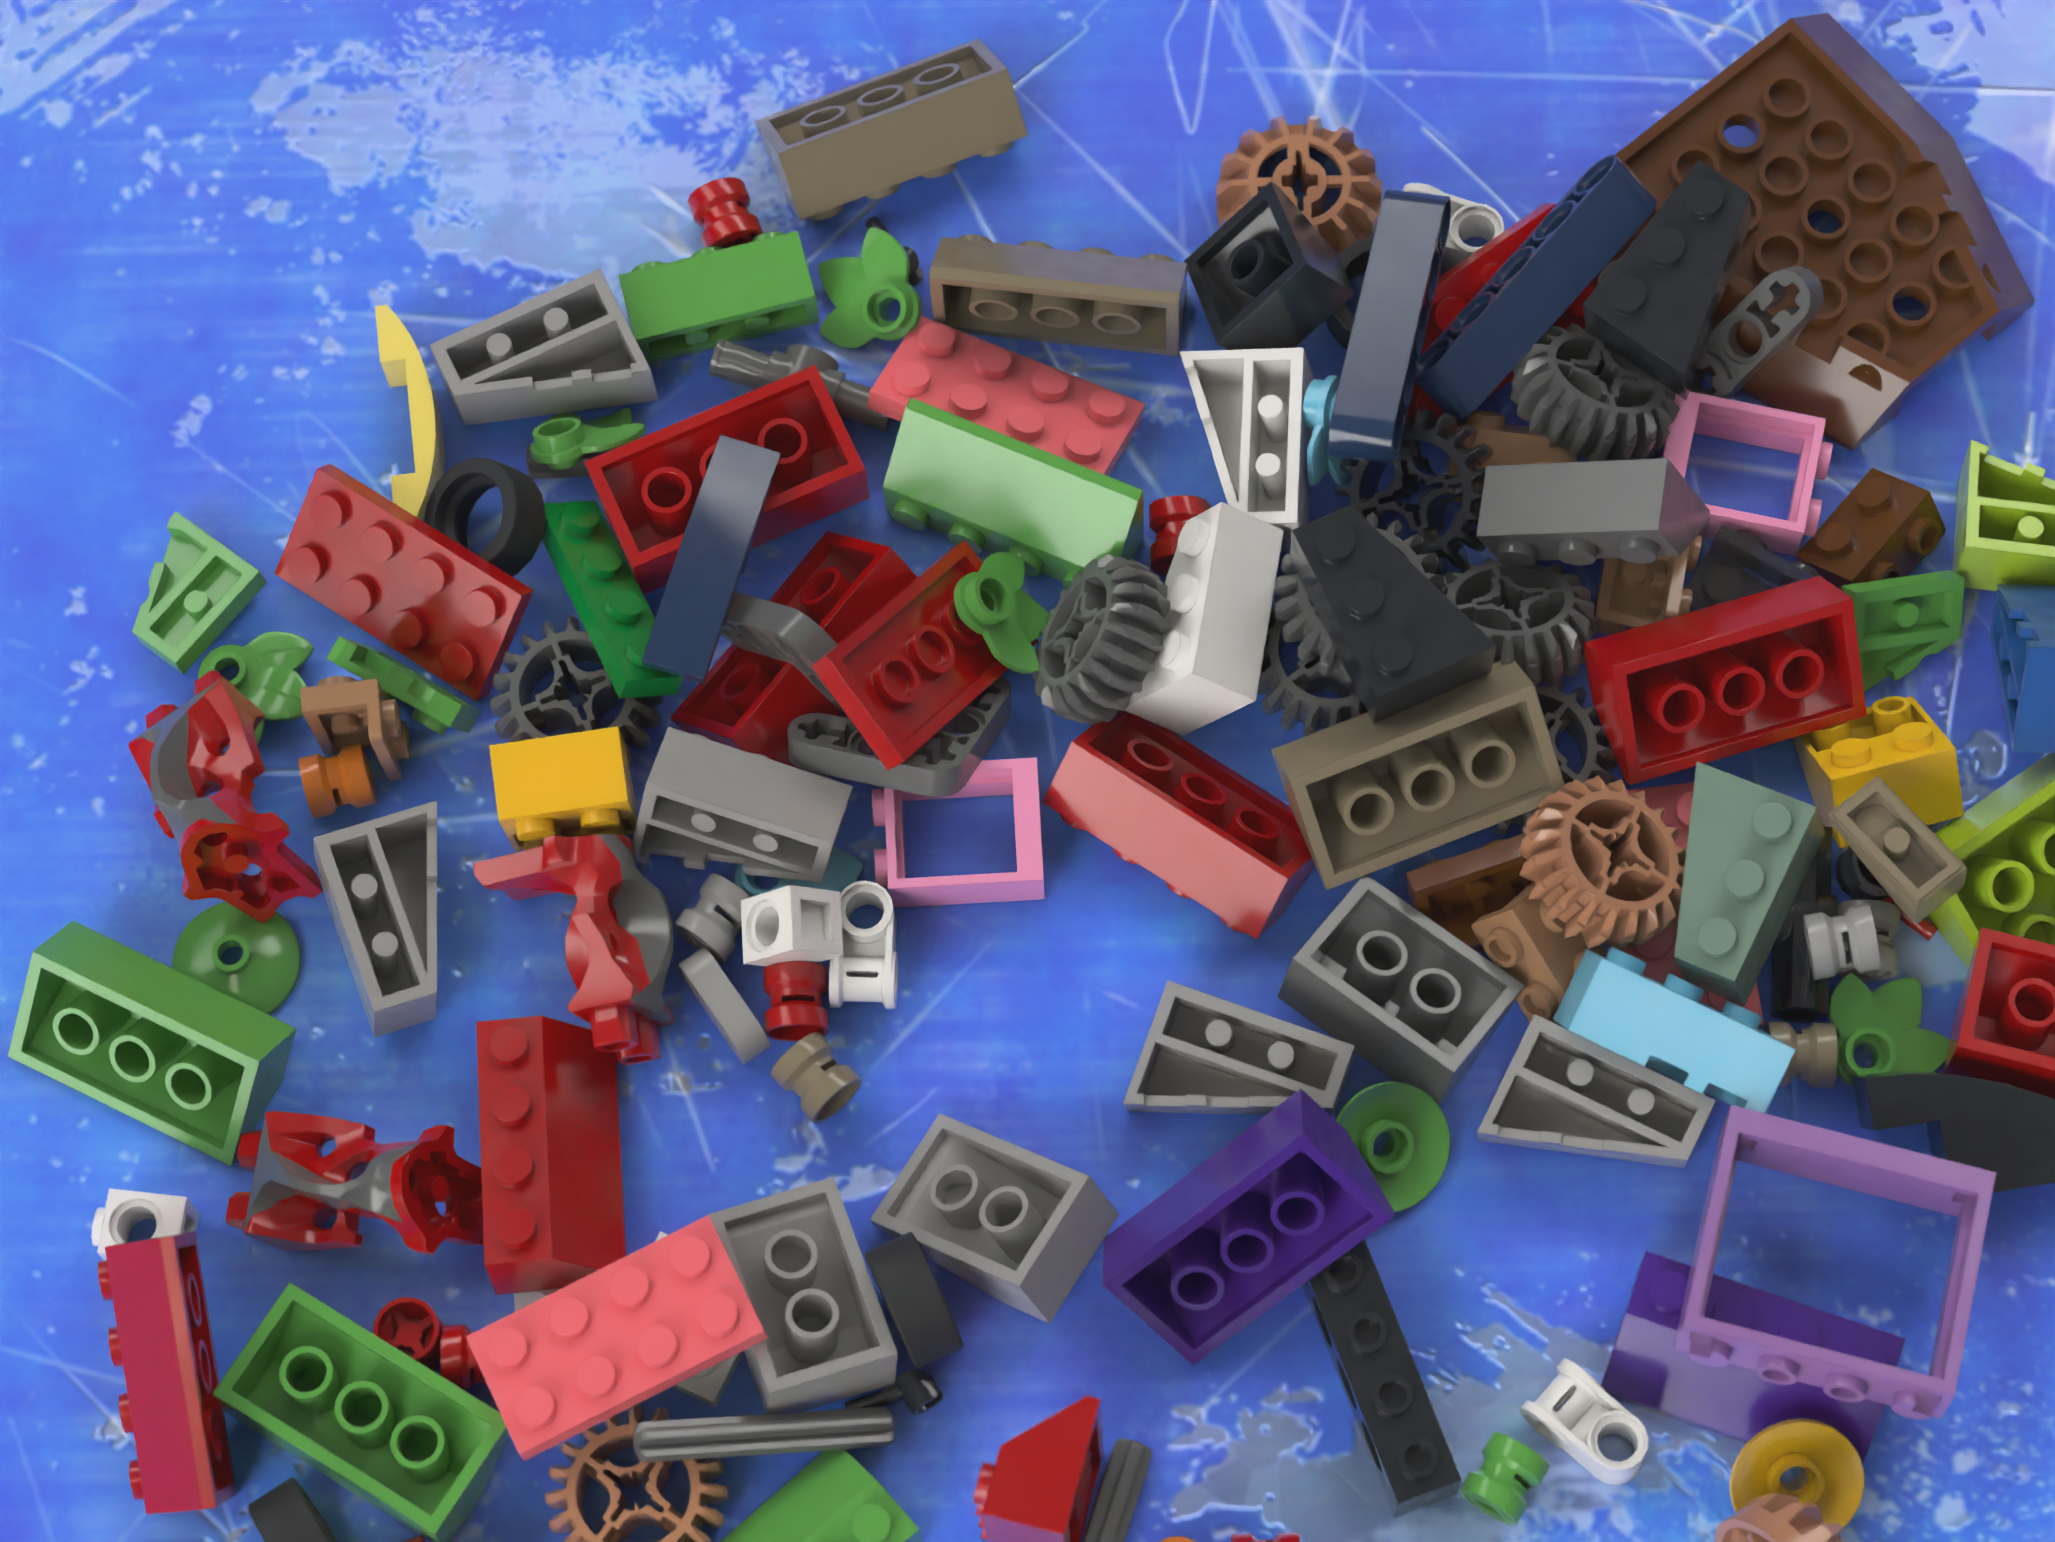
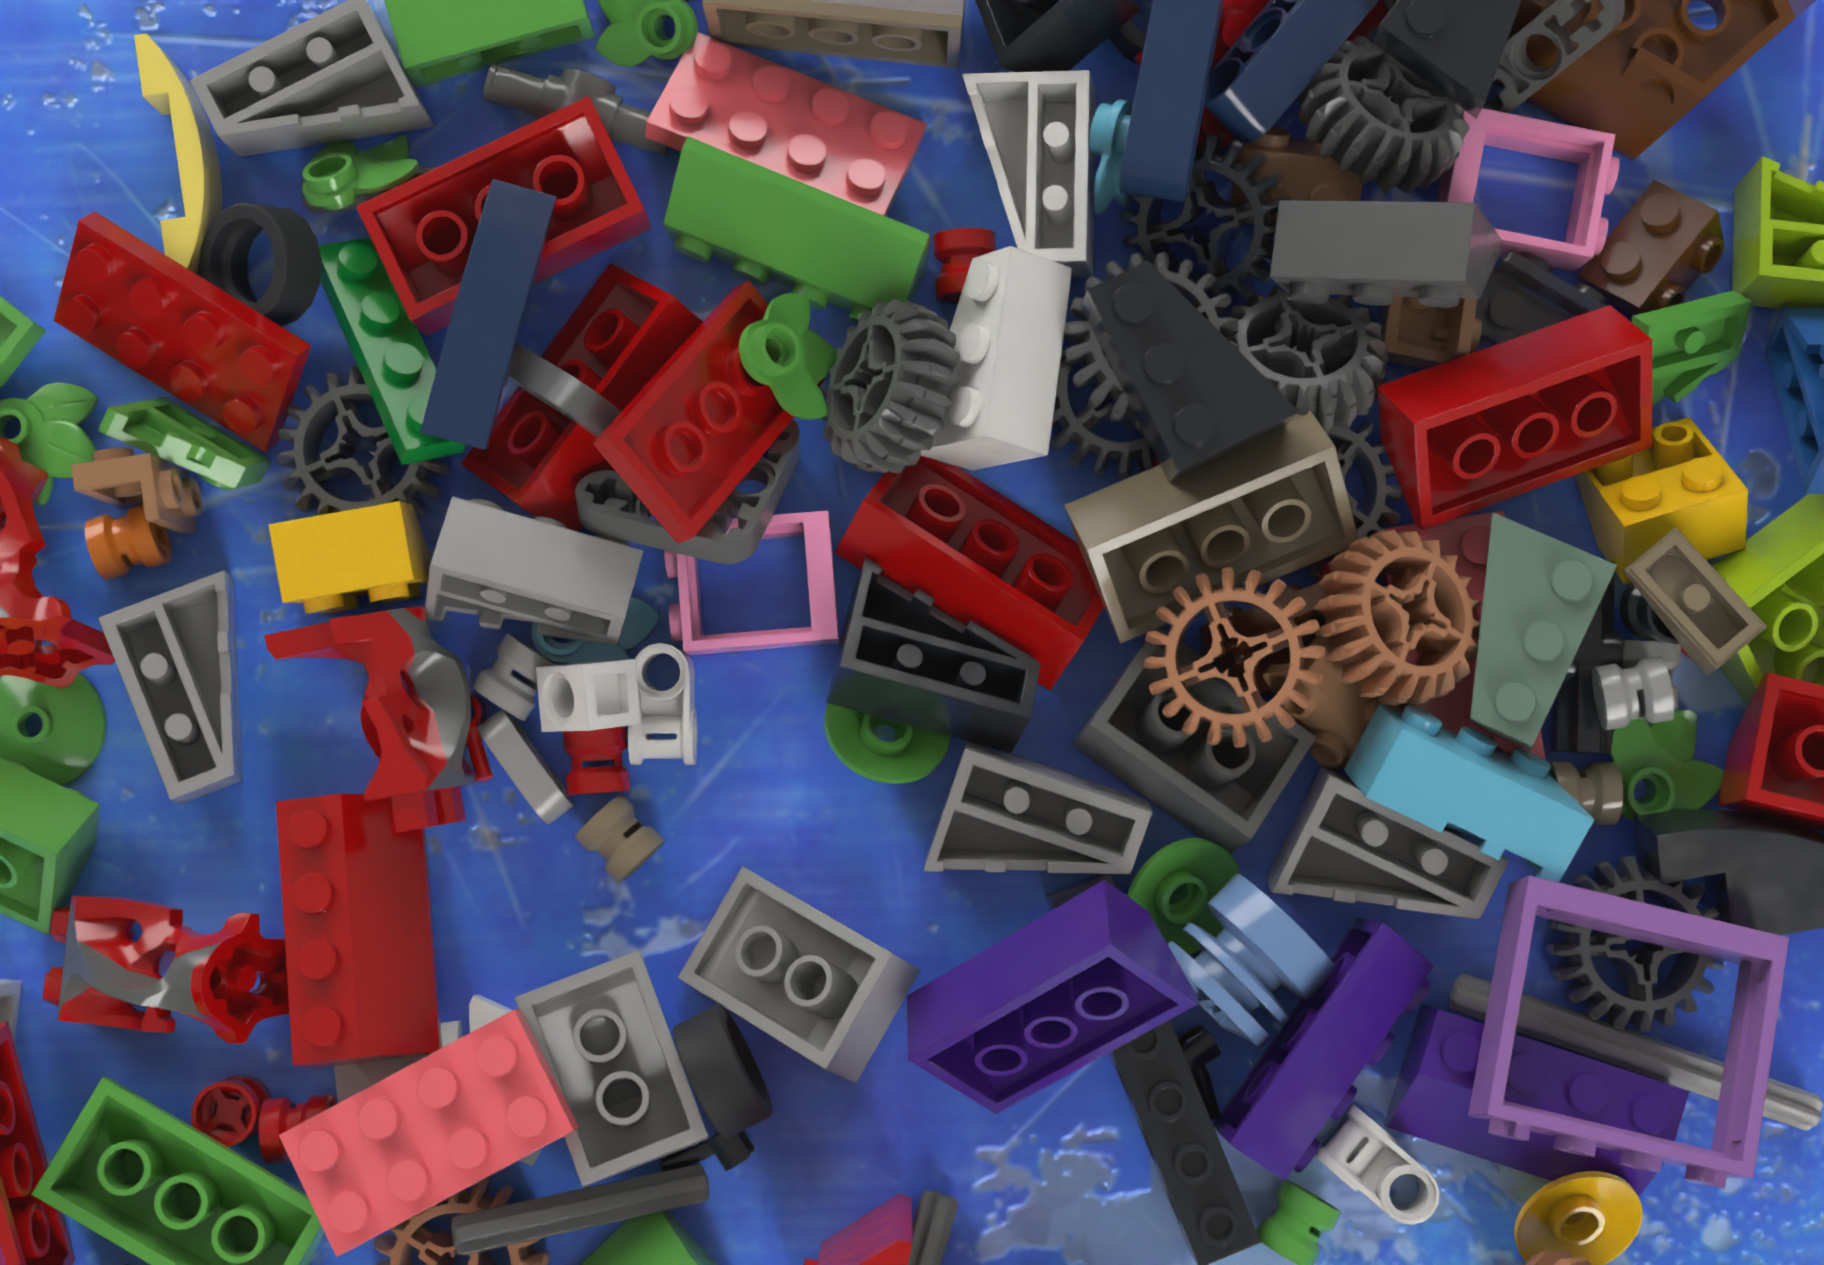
camera: 10 degrees left, 15 degrees up
none -> red hand [466,695,493,782]
none -> bright green dish [824,703,950,784]
none -> black wedge [826,558,1041,753]
none -> nougat gear [1144,568,1325,747]
none -> medium blue wheel [1167,873,1337,1050]
none -> black hand [1178,1024,1222,1120]
none -> dark purple slope [1213,917,1434,1181]
none -> light grey axle [1449,974,1823,1130]
none -> dark grey gear [1545,856,1725,1032]

